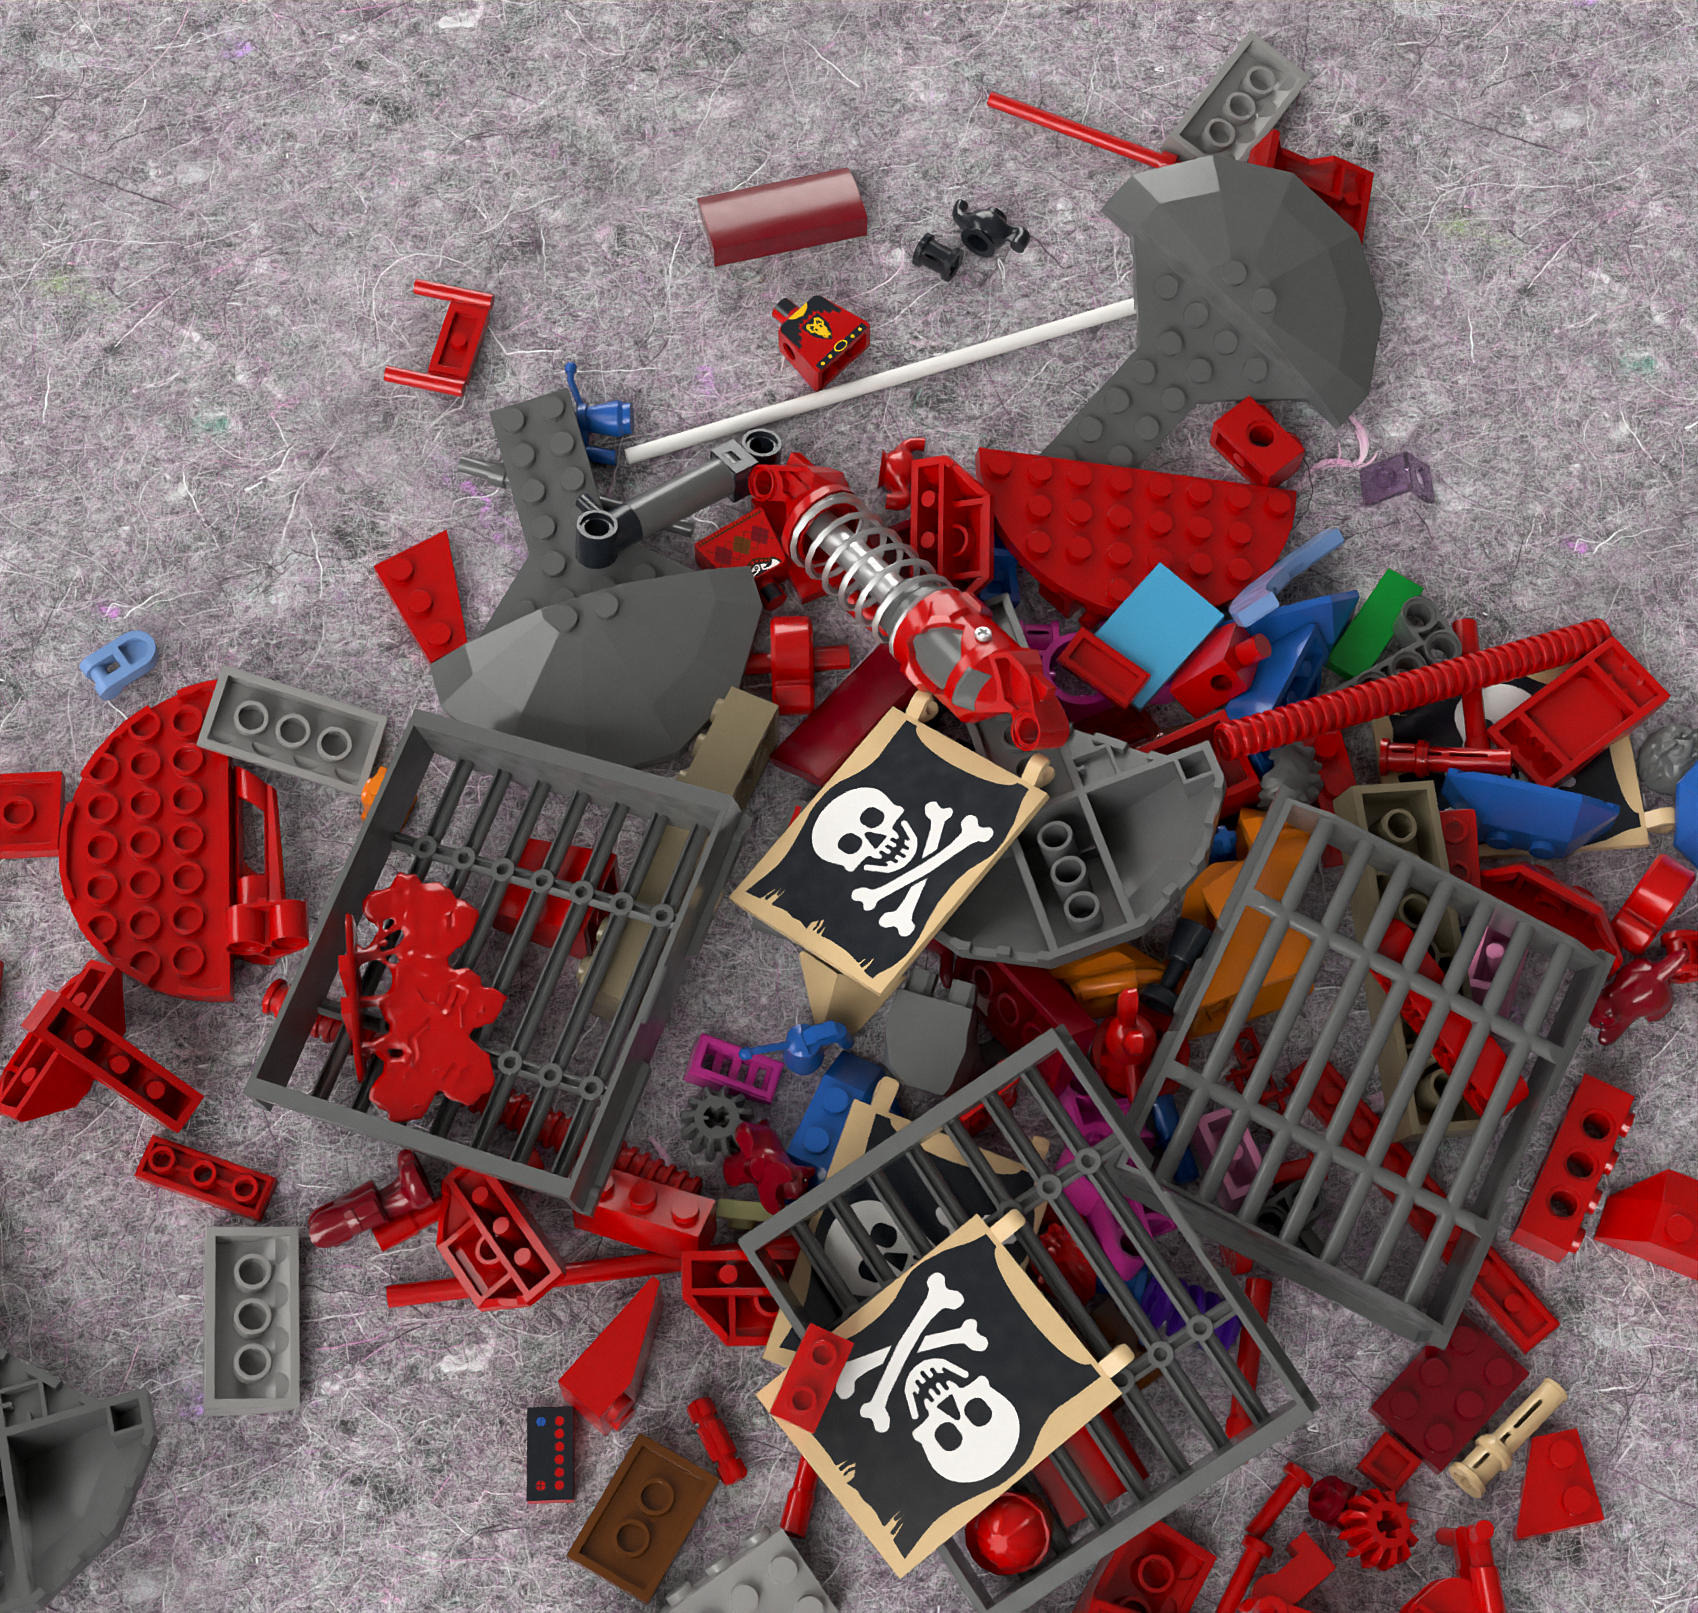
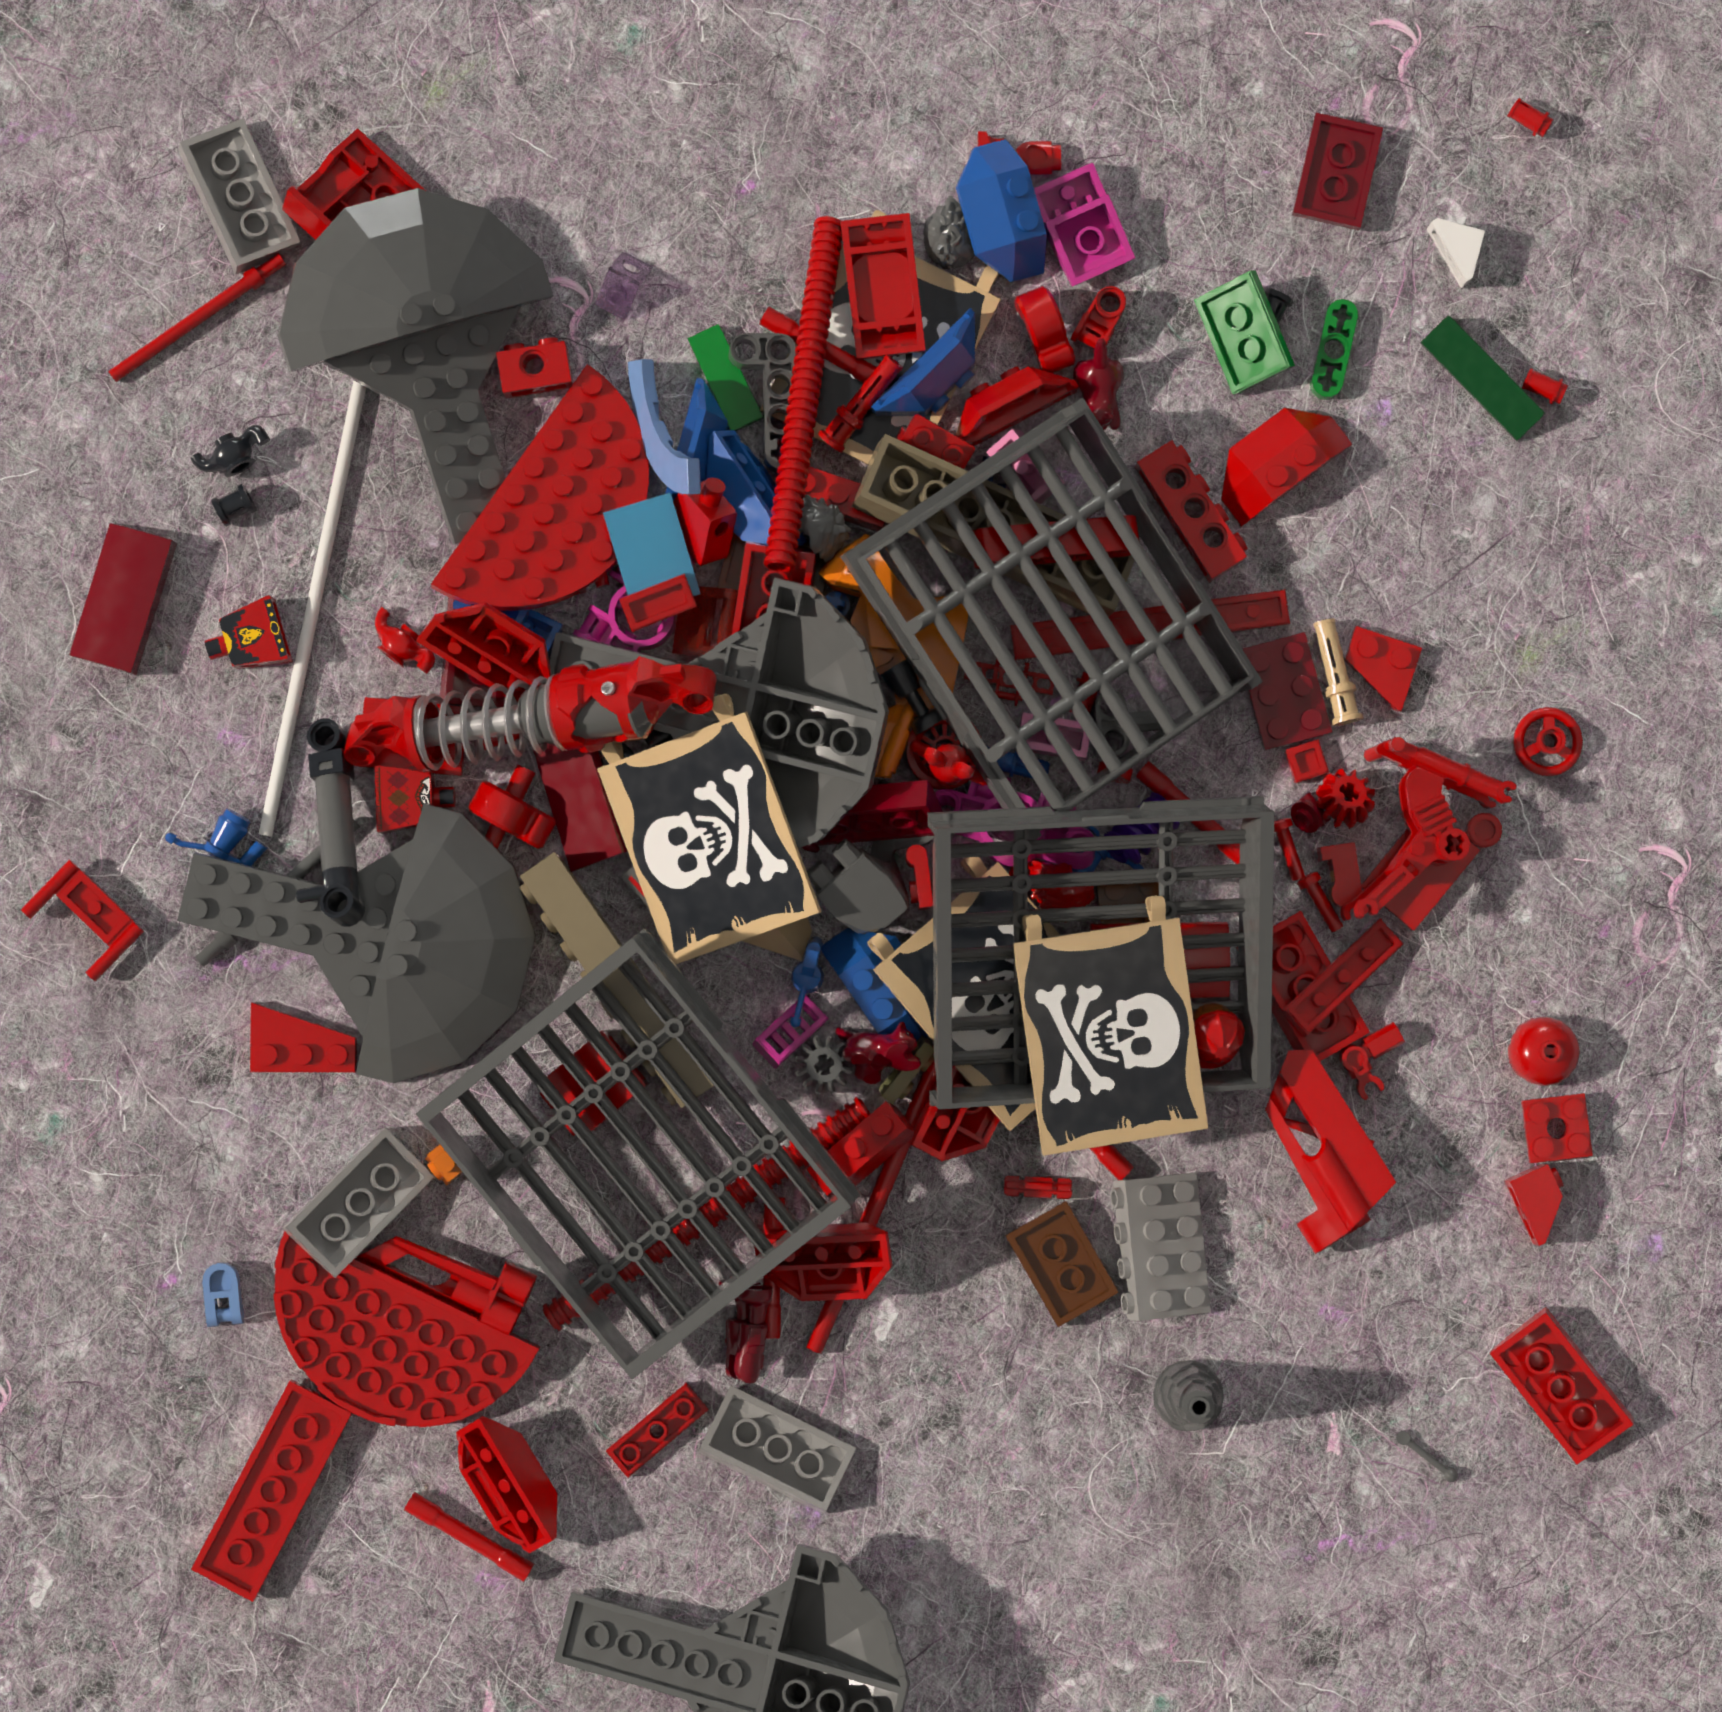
camera: 55 degrees left, 20 degrees up
red brick [20,989,205,1134] -> none
red plant [338,872,508,1123] -> none
black tile [526,1406,575,1504] -> none
red slope [558,1276,664,1437] -> none
red brick [768,1323,854,1434] -> none

